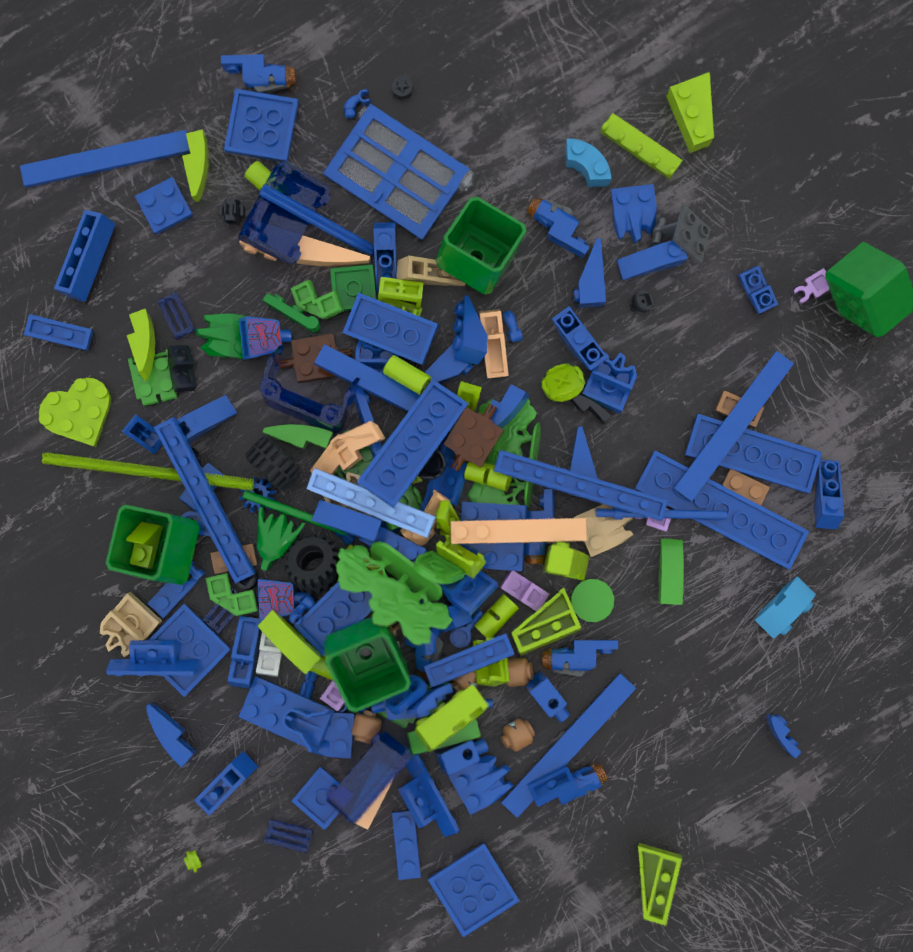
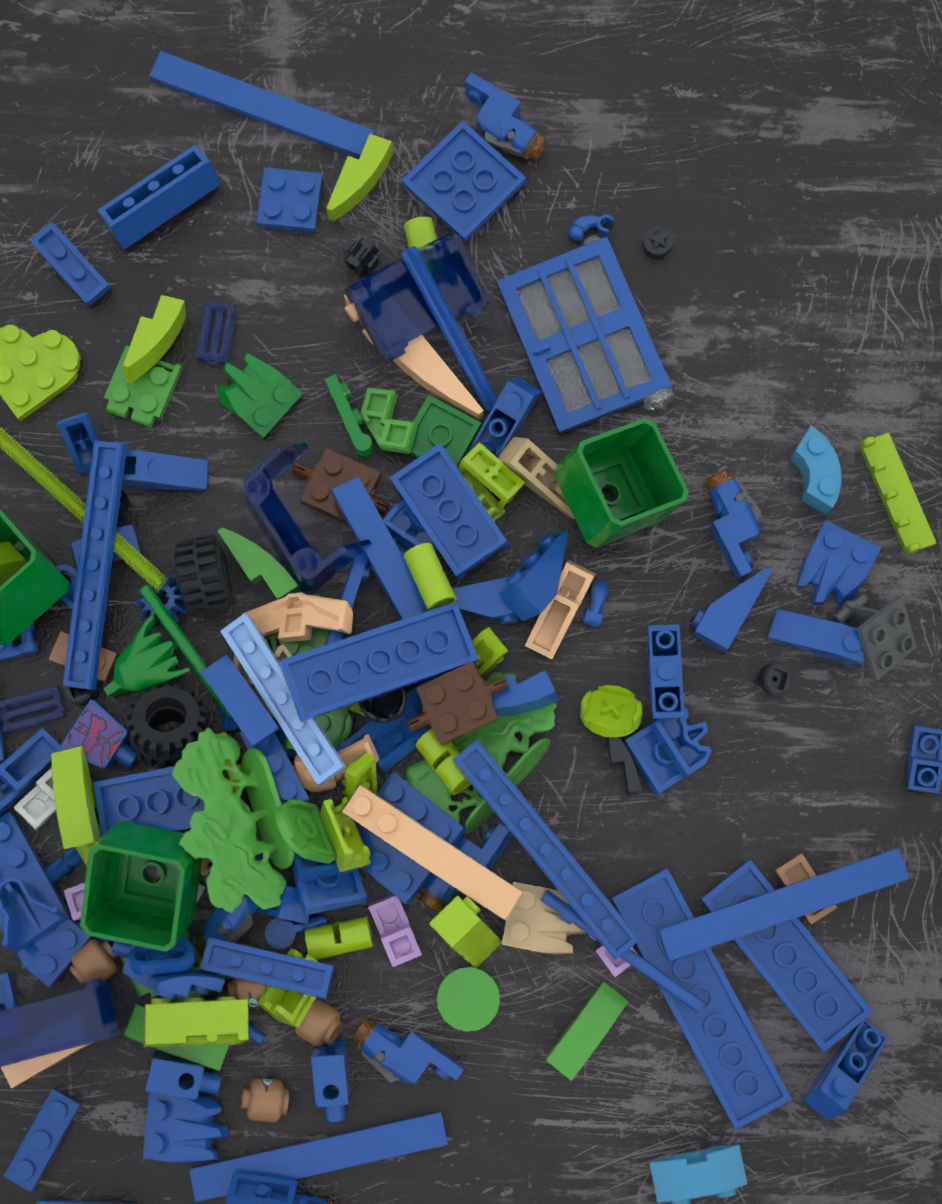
camera: 40 degrees right, 5 degrees down
black slope [168,345,197,392] -> none
bright green tile [206,573,259,616] -> none
blue torso [239,316,292,360] -> none
blue arm [289,594,315,626] -> none
blue bracket [398,754,459,837] -> none
lime wedge [512,587,581,656] -> none
blue slope [569,426,598,497] -> none
medium nougat plate [722,469,770,506] -> none

